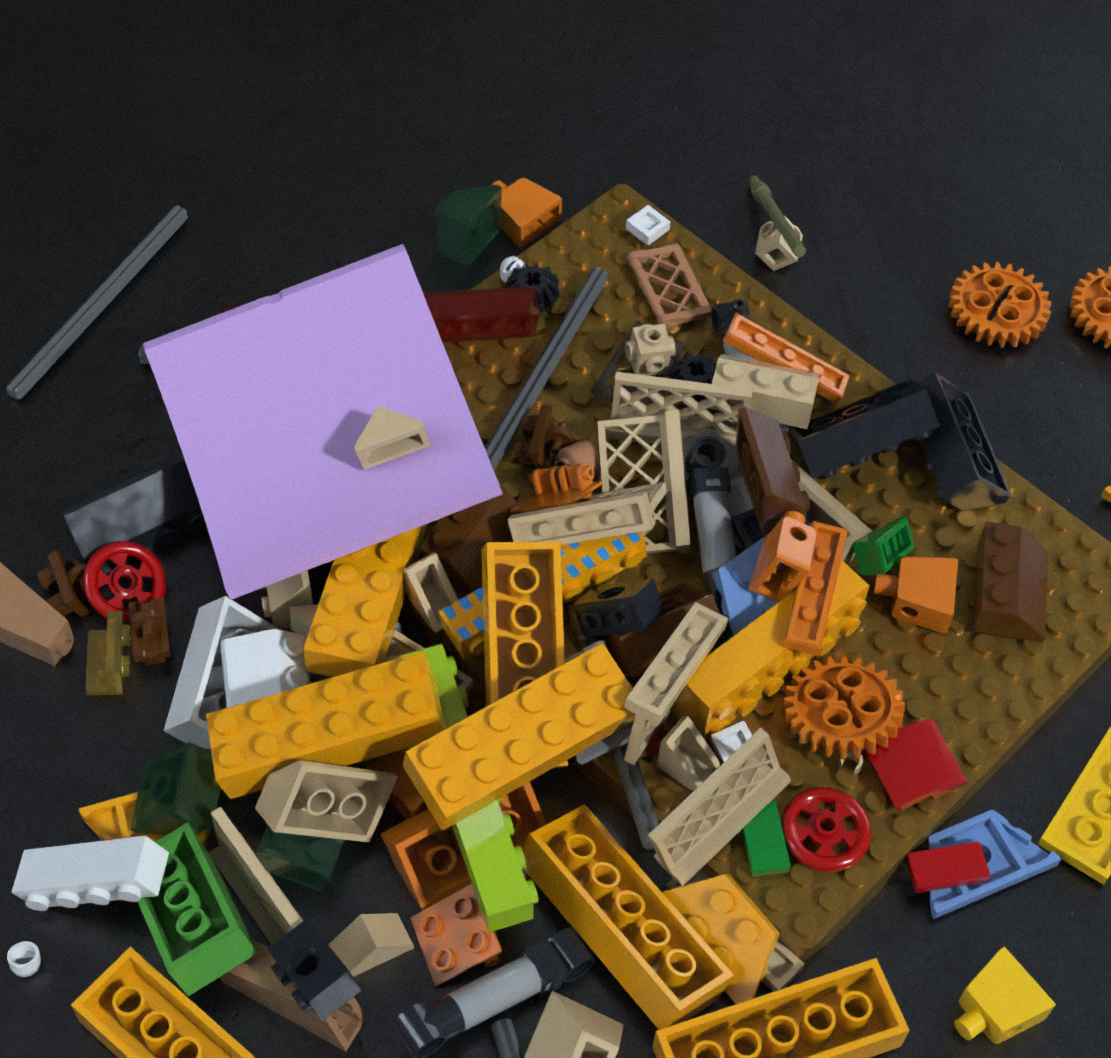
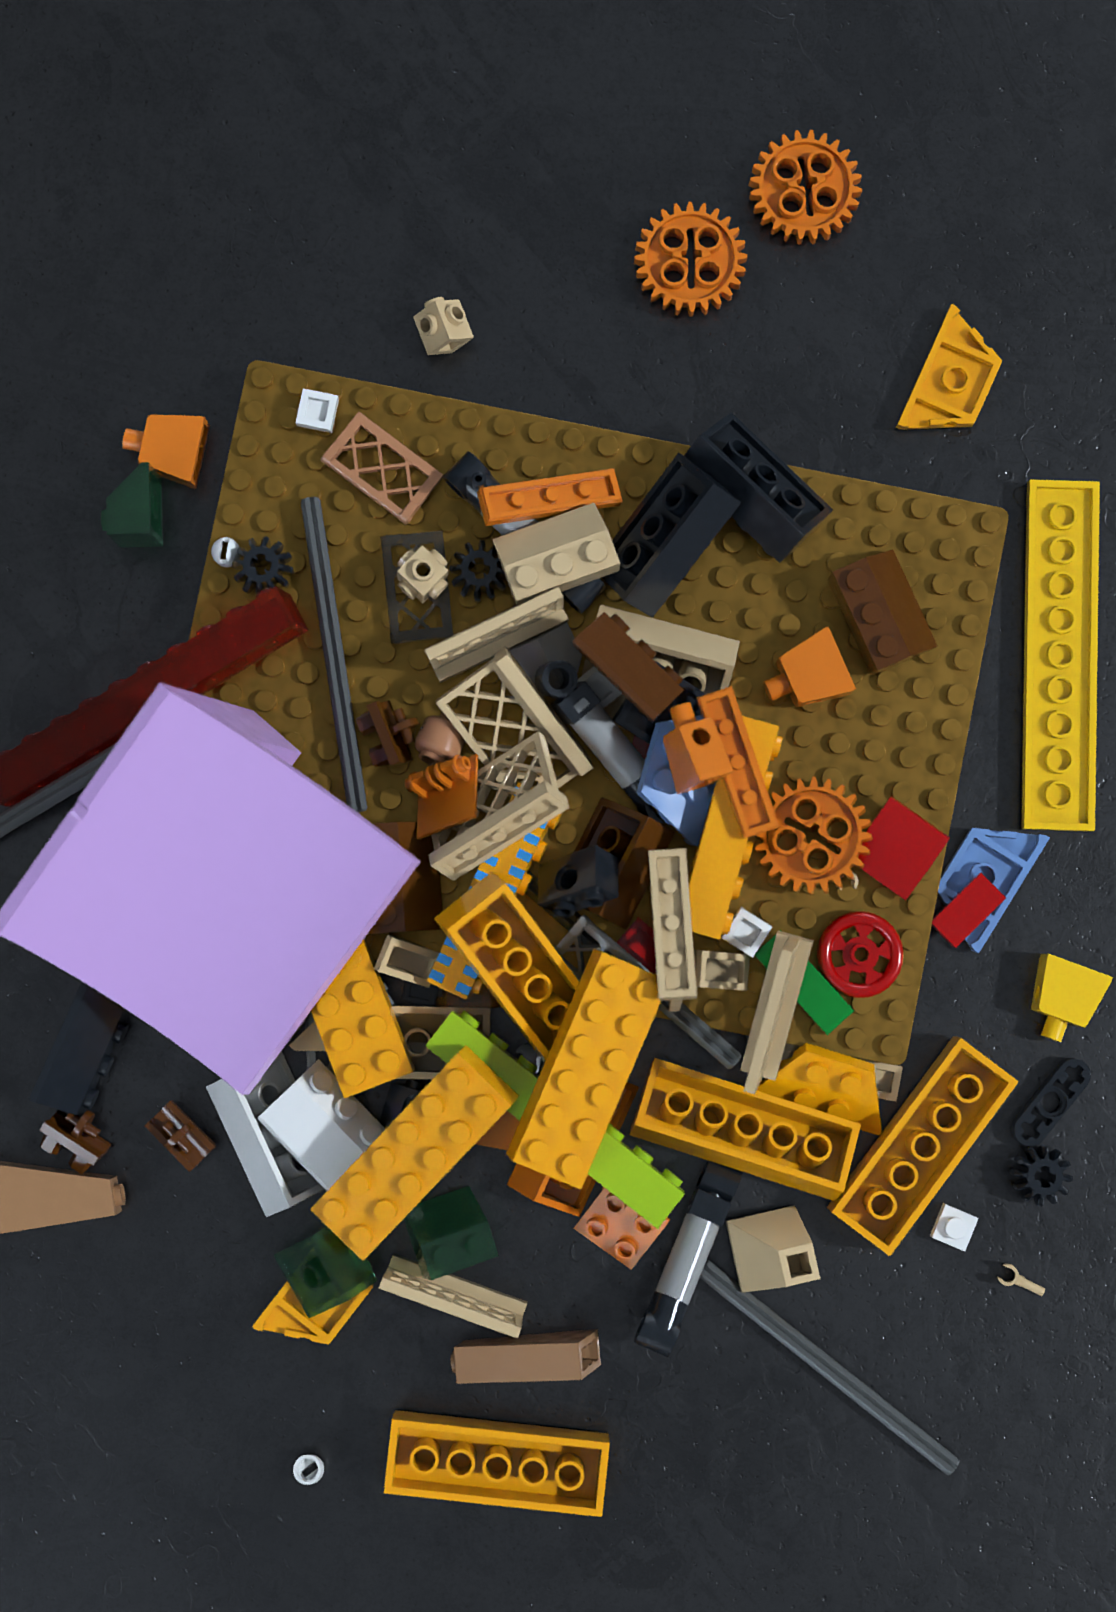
camera: 30 degrees left, 30 degrees up
white brick [11,836,169,911] -> none
red plate [83,541,166,623] -> none
clear yellow bracket [86,611,131,695] -> none
bright green brick [137,822,258,996] -> none
tan slope [255,760,398,842] -> none
black brick [268,919,361,1021] -> none
tan slope [328,913,414,977] -> none
tan slope [354,406,432,470] -> none
olive bar [748,176,806,257] -> none
green slope [853,516,915,576] -> none

